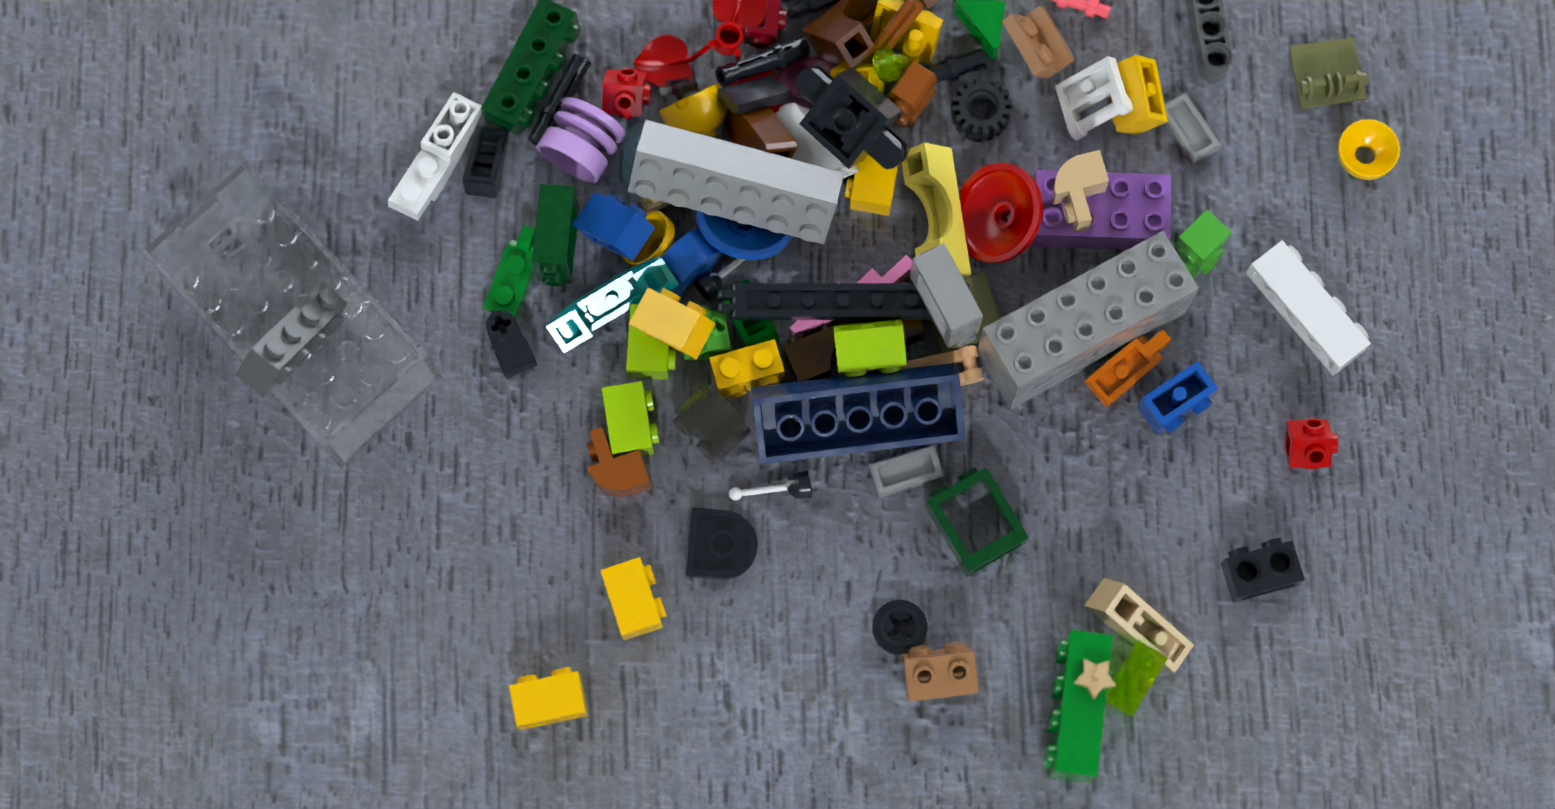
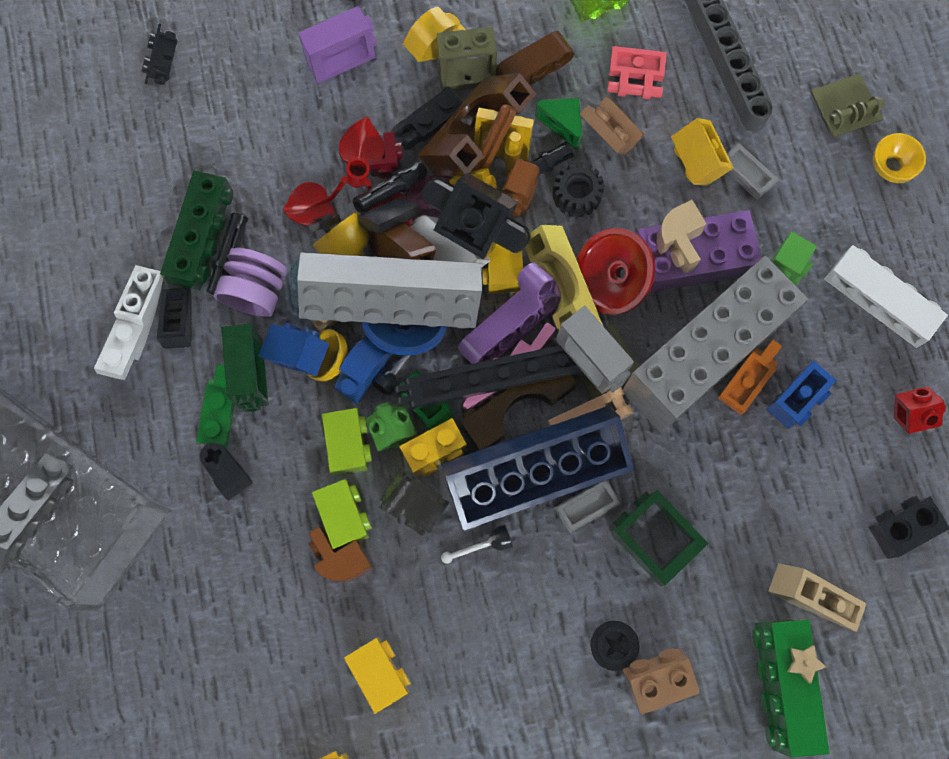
camera: 15 degrees left, 0 degrees up
slope [546,256,679,353] -> none
red brick [602,68,651,119] -> none
yellow brick [629,288,716,360] -> none
black tile [686,507,758,580] -> none
lime brick [834,319,907,377] -> none
clear neon green tile [873,48,910,83] -> none
white plate [1055,56,1133,141] -> none
clear neon green slope [1106,640,1168,717] -> none
none -> medium lavender beam [458,262,561,364]

